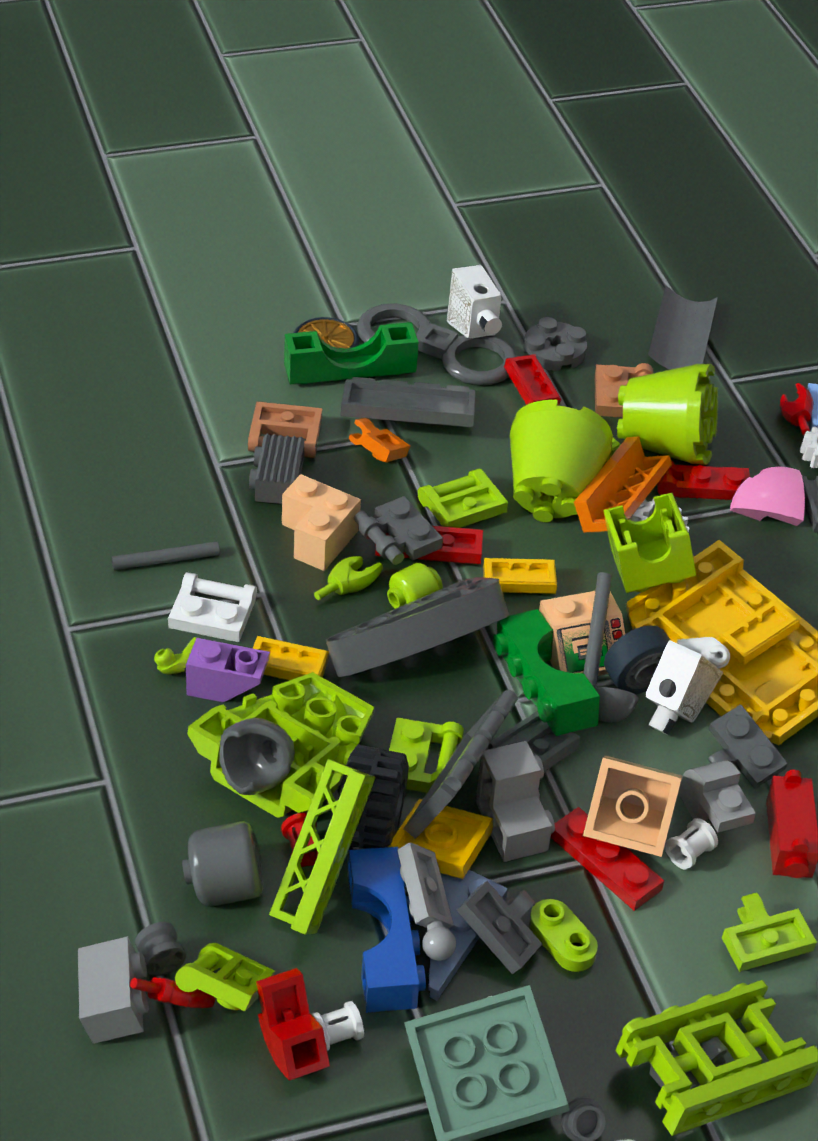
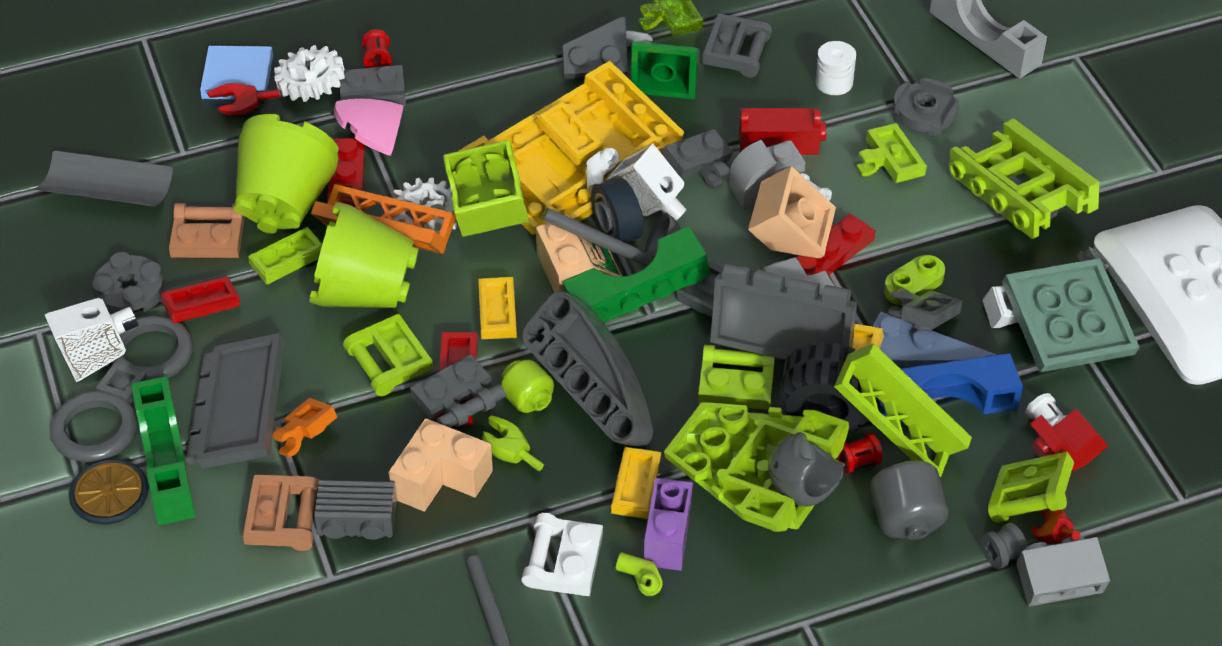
camera: 90 degrees left, 5 degrees up
light grey plate [397,843,456,961] -> none

